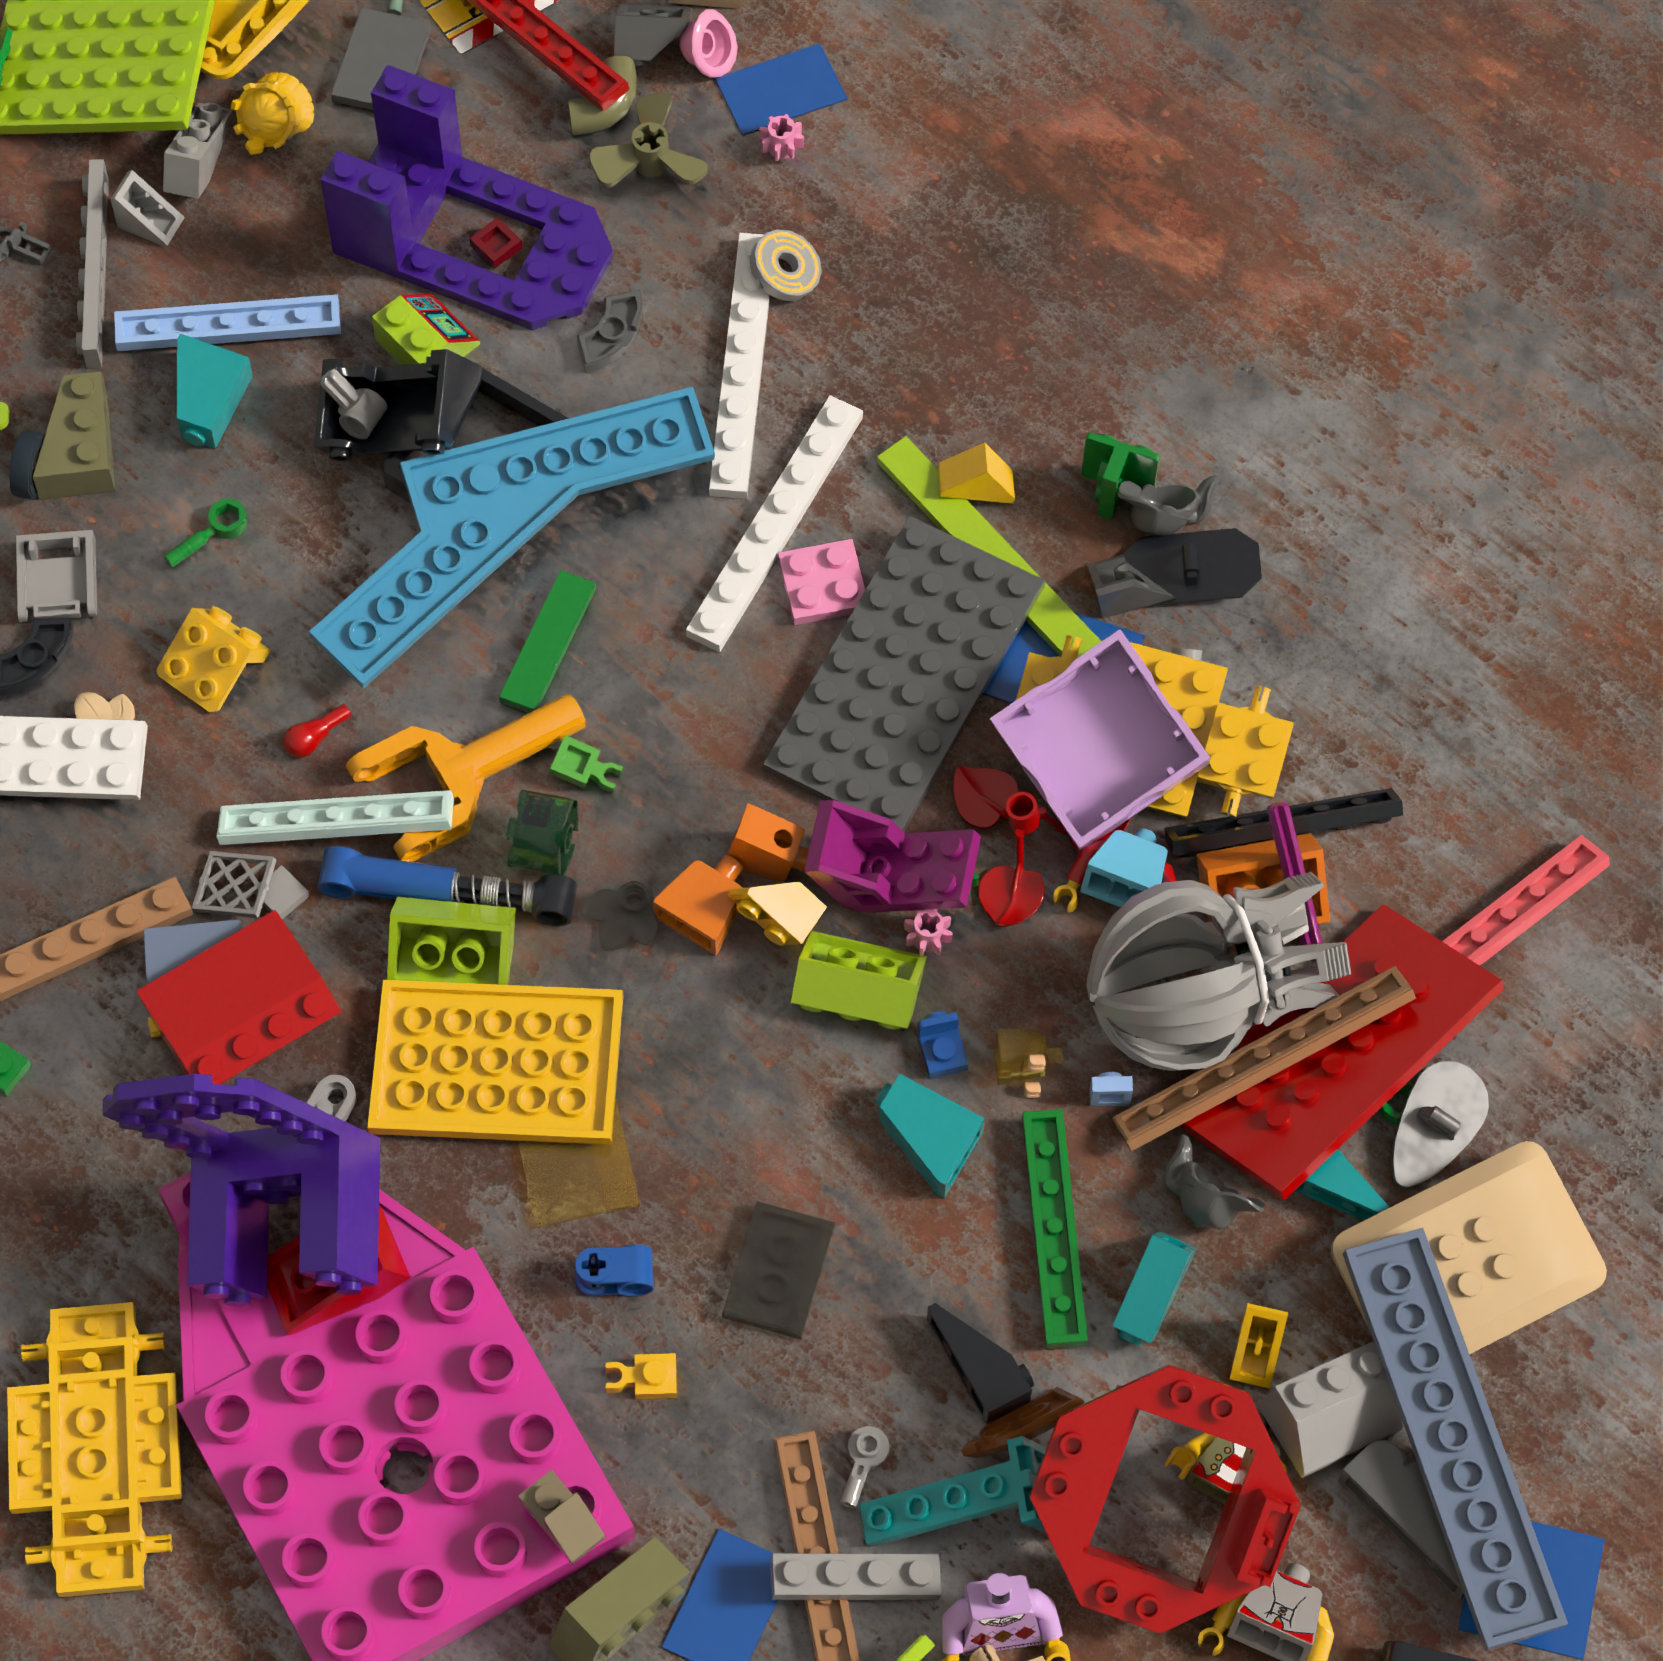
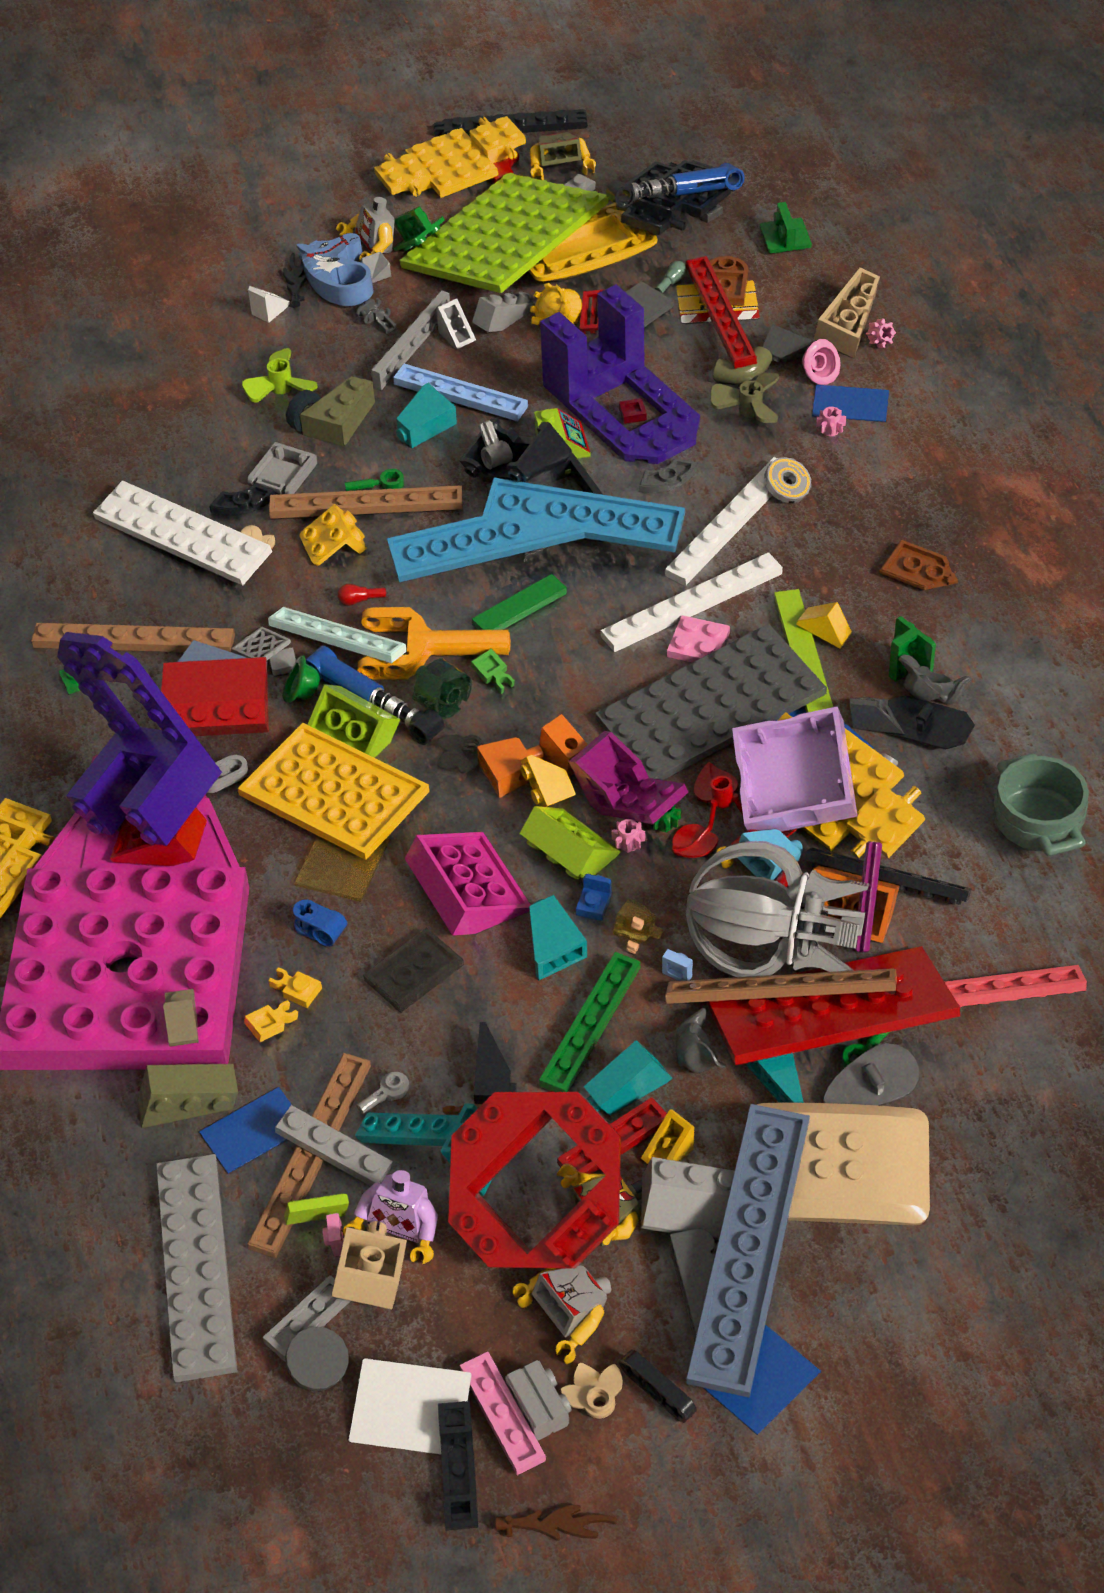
camera: 35 degrees right, 15 degrees down
none -> yellow plate [244,1000,298,1042]
none -> medium nougat plate [269,485,463,519]
none -> green hat [282,655,320,703]
none -> dark pink slope [405,832,531,936]
none -> red plate [557,1097,667,1174]
none -> red tile [579,289,605,334]
none -> dark orange tile [879,540,958,590]
none -> sand green piece [993,754,1089,856]

